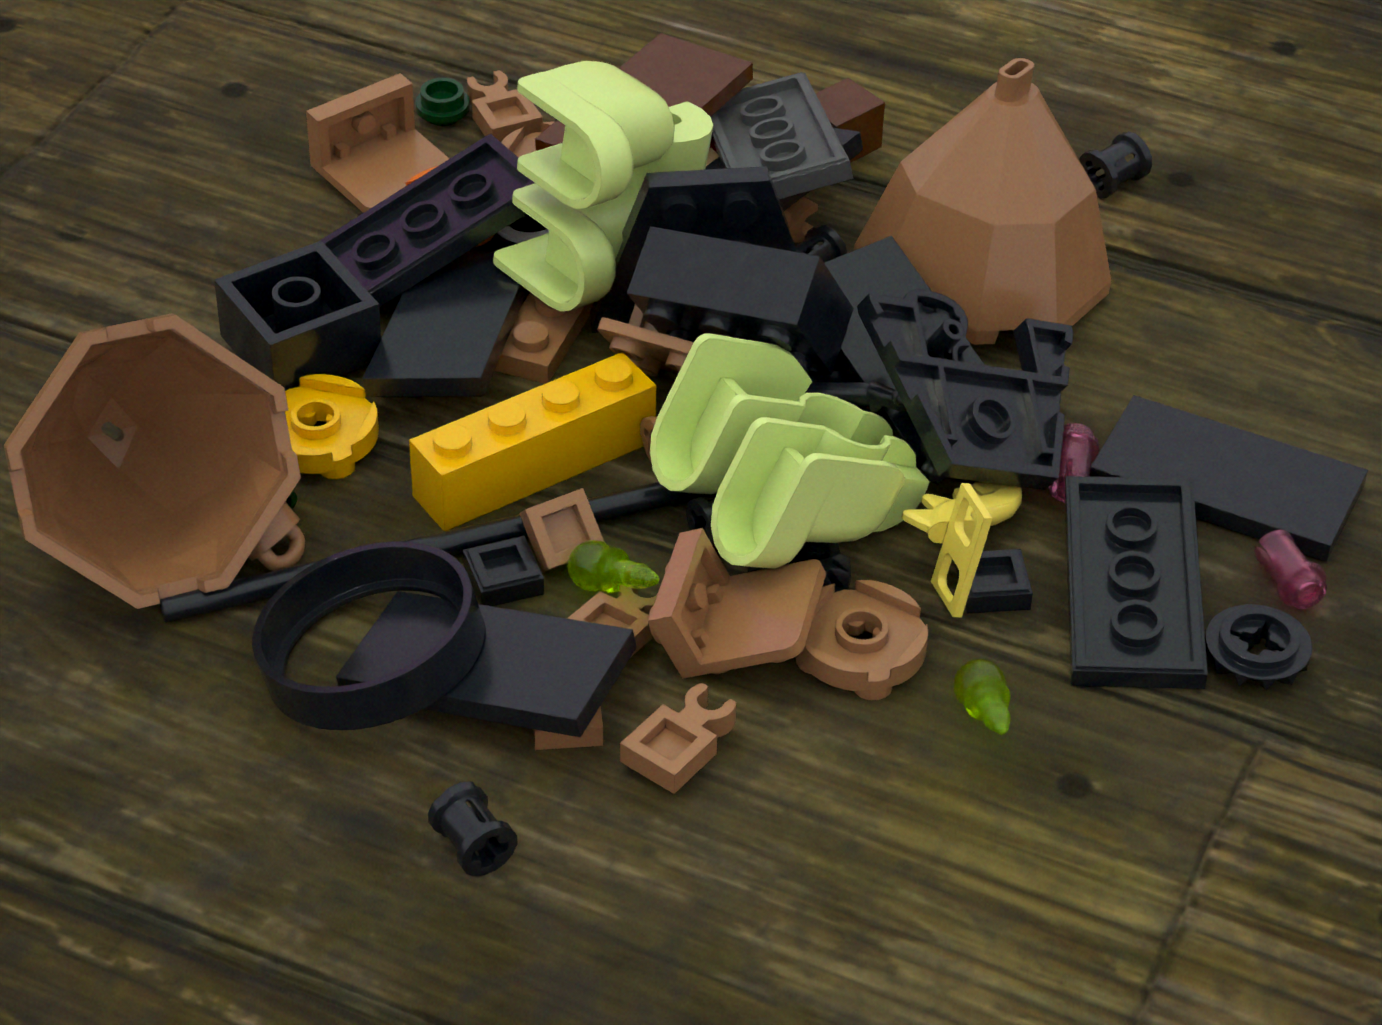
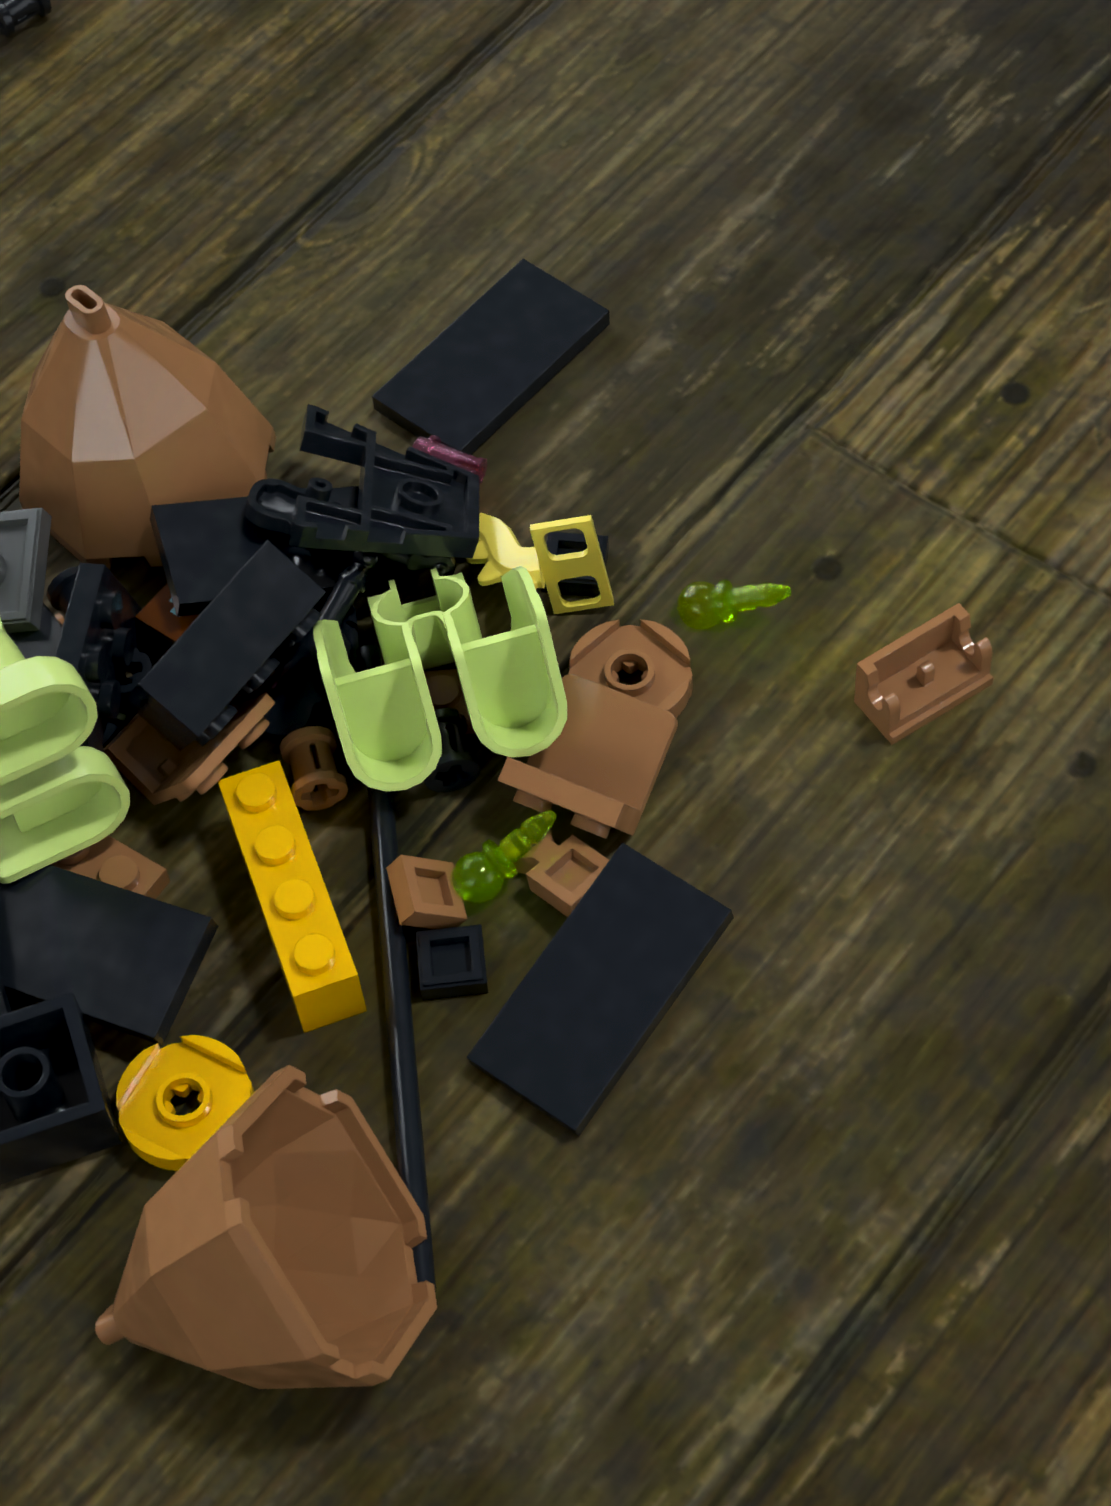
camera: 70 degrees left, 15 degrees up
black piece [252,541,485,730] -> none
black bush [428,781,518,876] -> none
medium nougat plate [620,683,736,794] -> none
black tile [1064,476,1207,689] -> none
black bush [1079,132,1152,199] -> none
black gear [1205,604,1312,691] -> none
clear pink pin [1254,530,1327,609] -> none
none -> medium nougat hinge [854,603,994,745]

